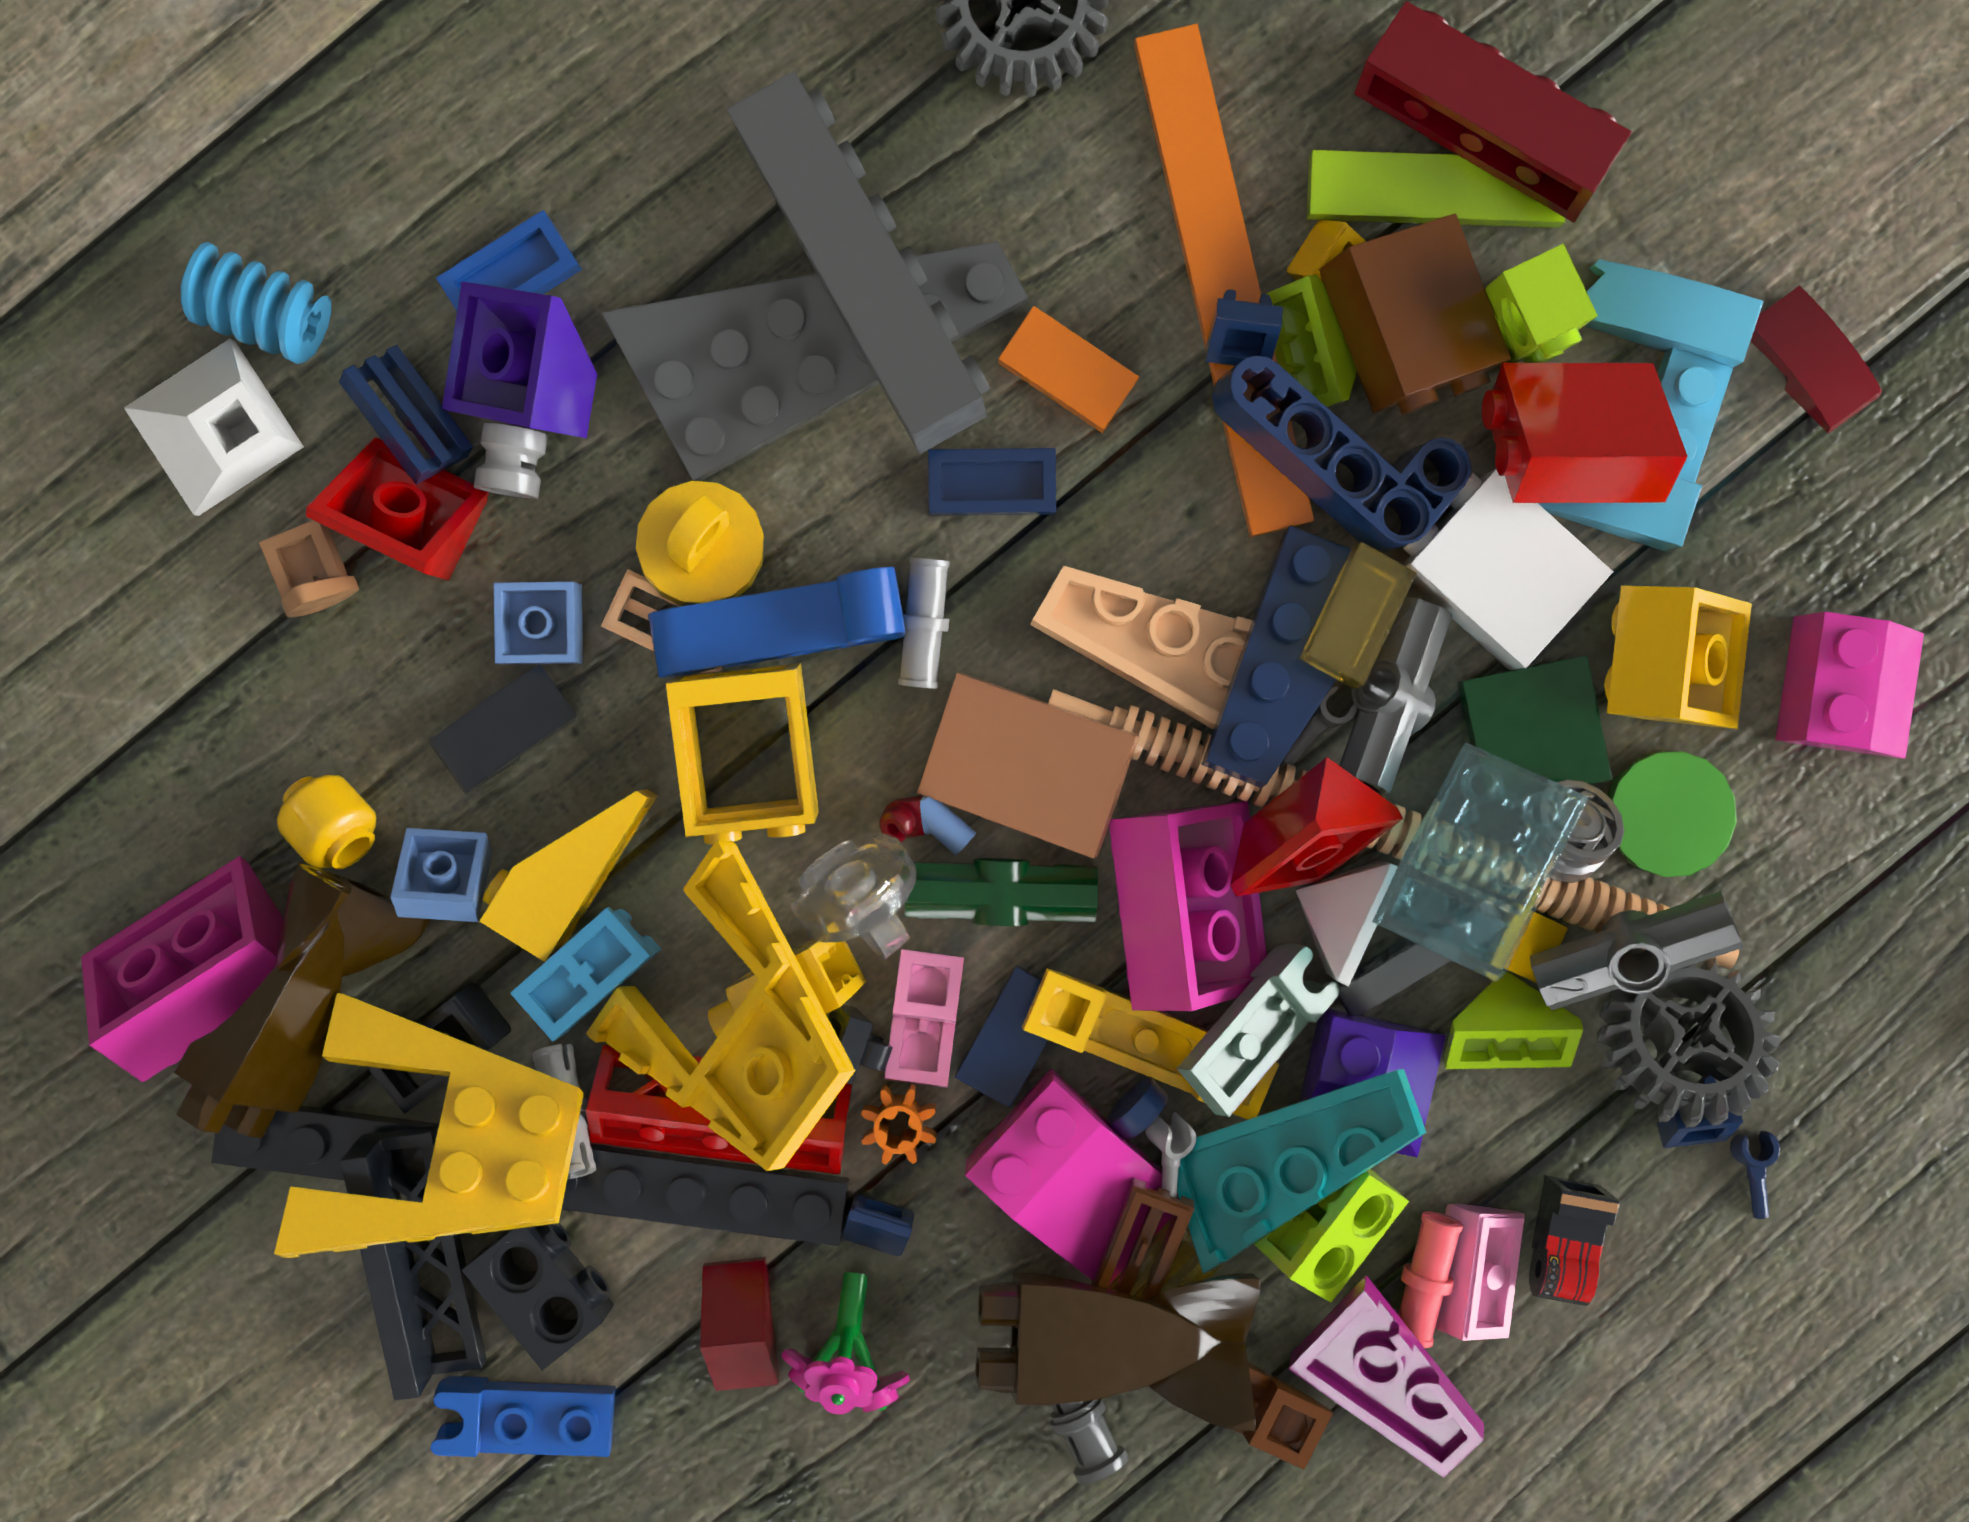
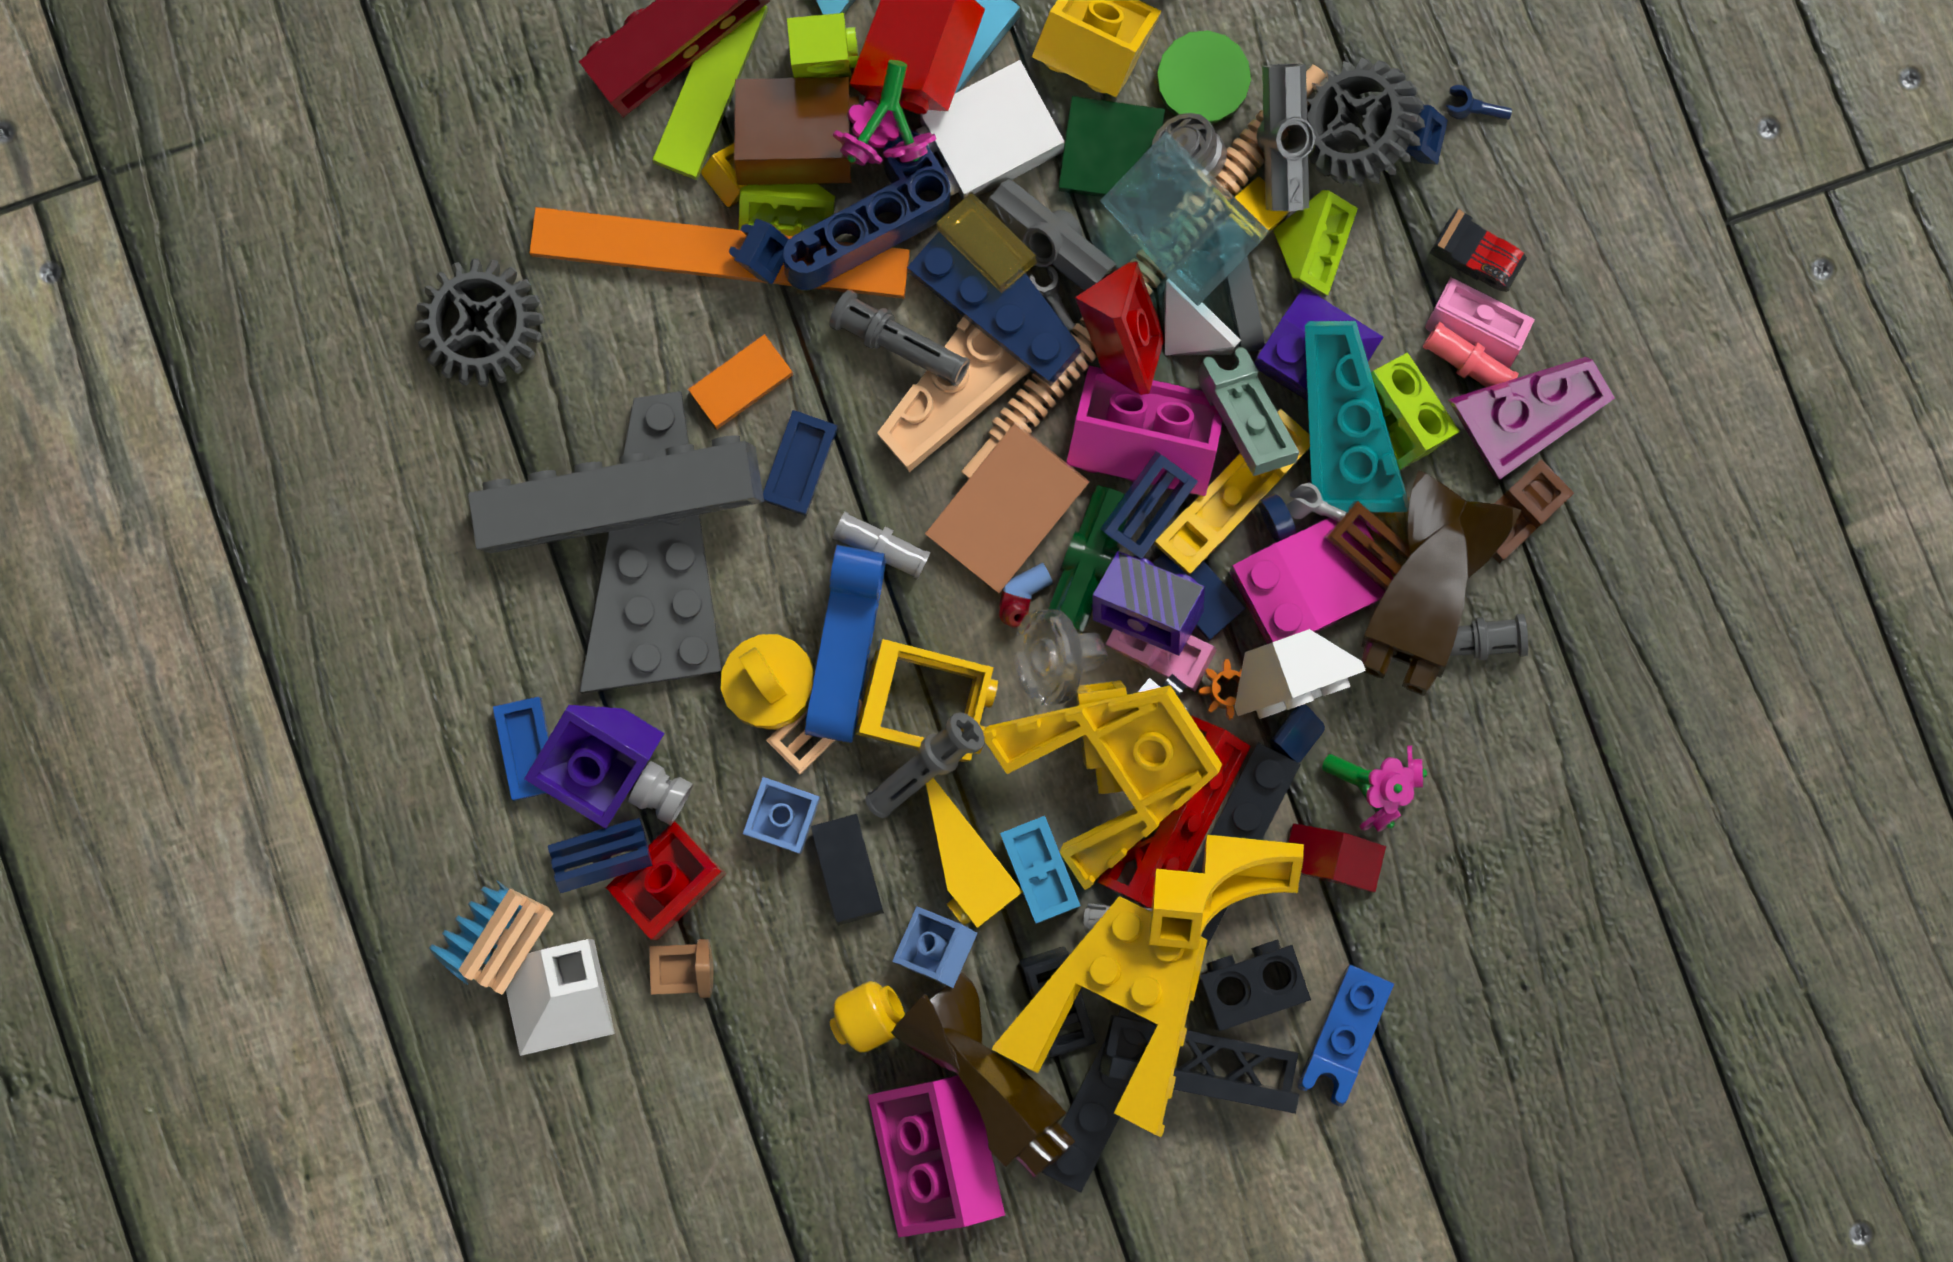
camera: 70 degrees left, 5 degrees down
none -> light nougat tile [459,889,554,995]
none -> dark grey pin [829,290,970,386]
none -> dark pink plant [833,60,937,166]
none -> dark grey pin [865,712,985,818]
none -> dark purple brick [1093,551,1205,656]
none -> dark blue tile [1100,451,1198,559]
none -> yellow arch [1149,835,1304,949]
none -> white slope [1235,629,1366,719]

